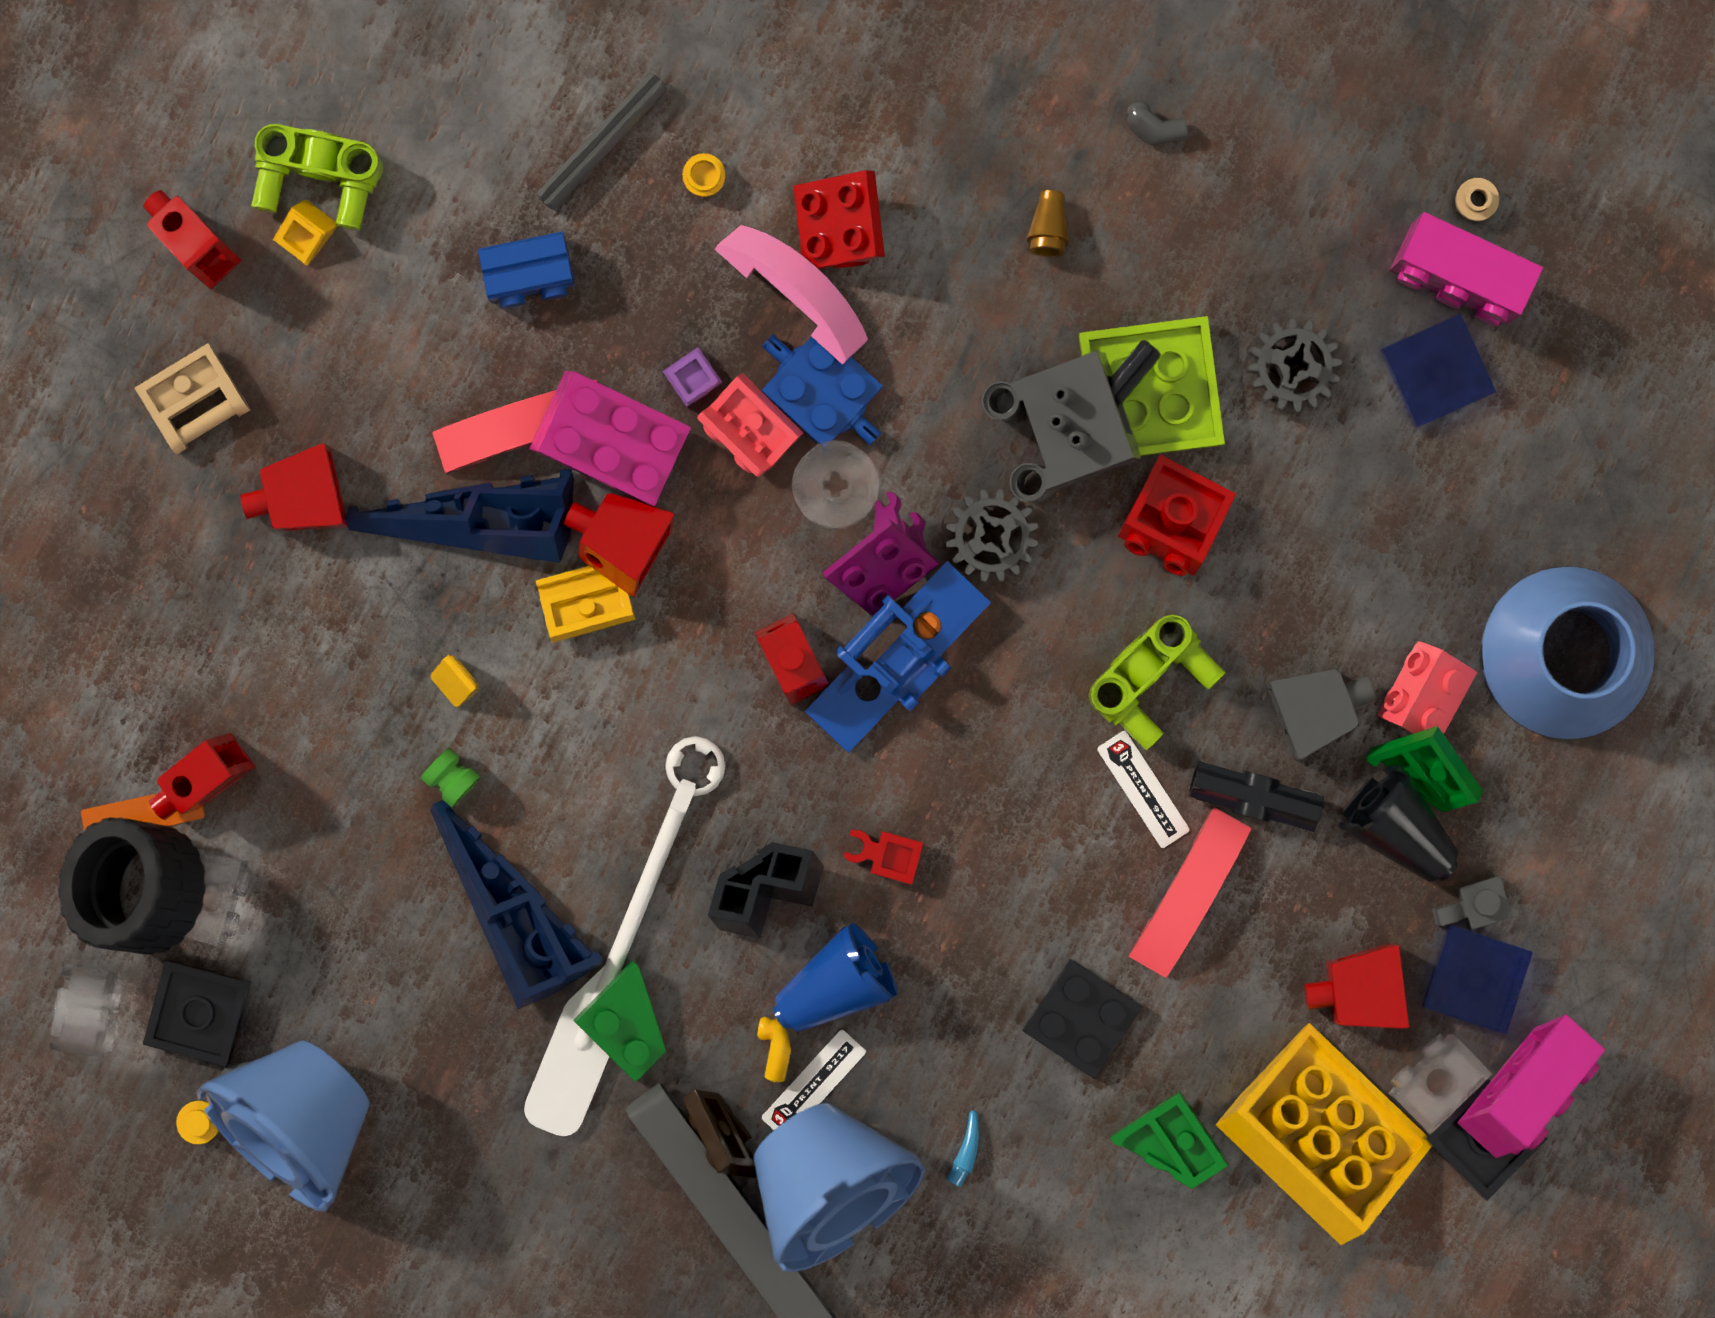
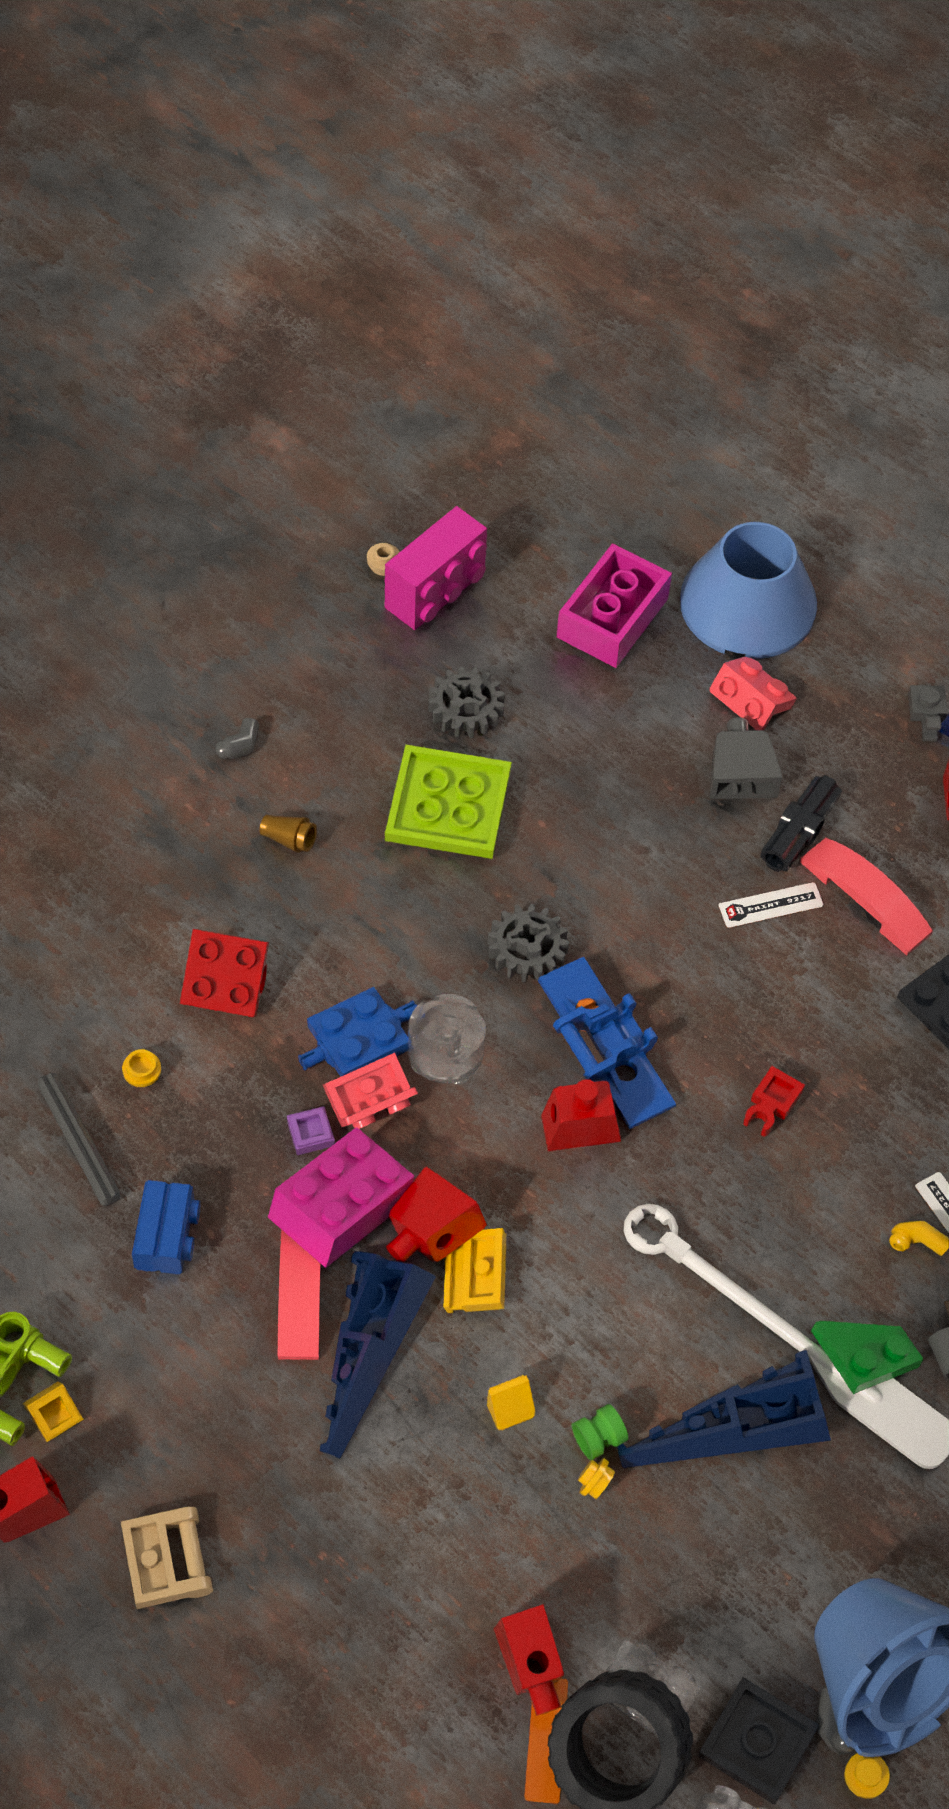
camera: 80 degrees left, 30 degrees down
red torso [240,443,348,531] -> none
black brick [708,842,824,939] -> none
bright pink slope [715,225,868,365] -> none
blue cone [773,923,898,1032] -> none
magenta plate [822,492,939,617] -> none
dark grey piece [981,340,1161,503] -> none
lime piece [1089,615,1226,750] -> none
red plate [1117,454,1236,576] -> none
black cone [1339,764,1459,882] -> none
green wing [1366,726,1483,812] -> none
clear blue plate [1380,314,1496,428] -> none
none -> dark pink brick [556,543,672,668]
none -> yellow plate [578,1458,615,1499]

